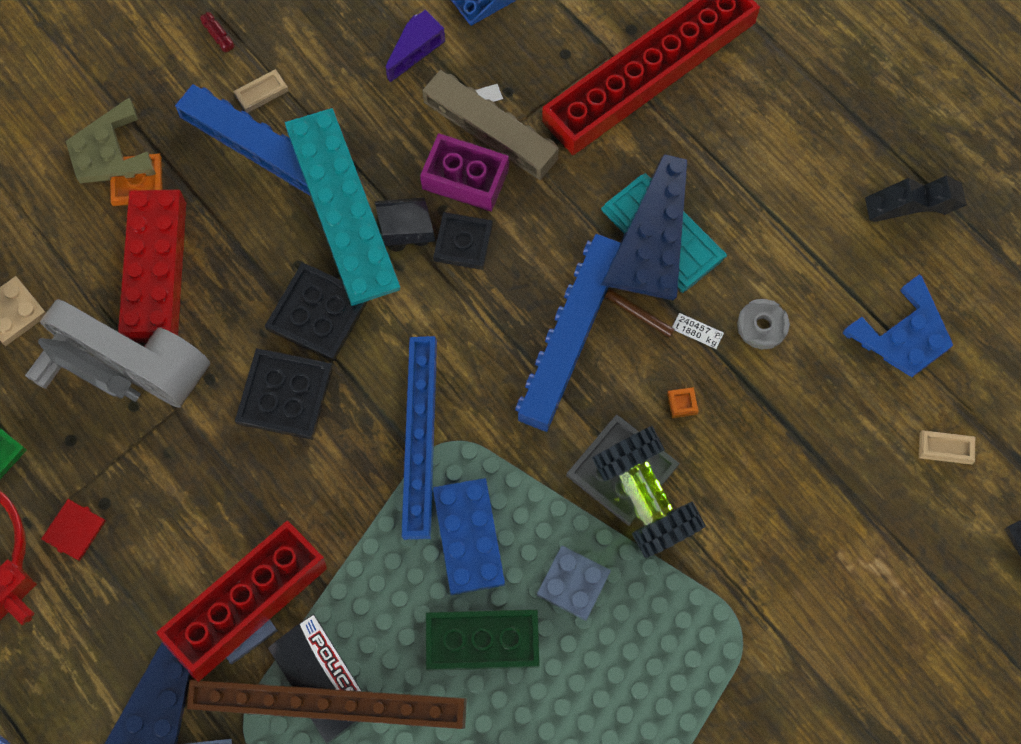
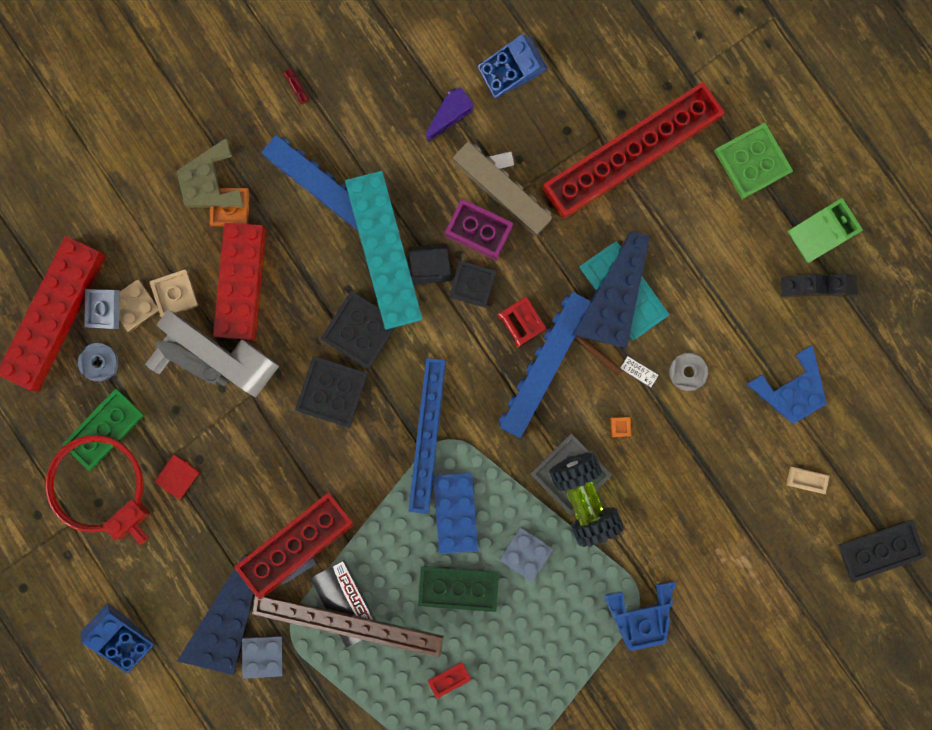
camera: 10 degrees right, 15 degrees up
tan tile [233,69,288,113] -> none
none -> tan plate [149,269,199,318]
none -> red plate [497,297,546,348]
none -> blue wing [604,581,676,651]
none -> bright green plate [714,123,793,199]
none -> bright green slope [787,198,863,264]

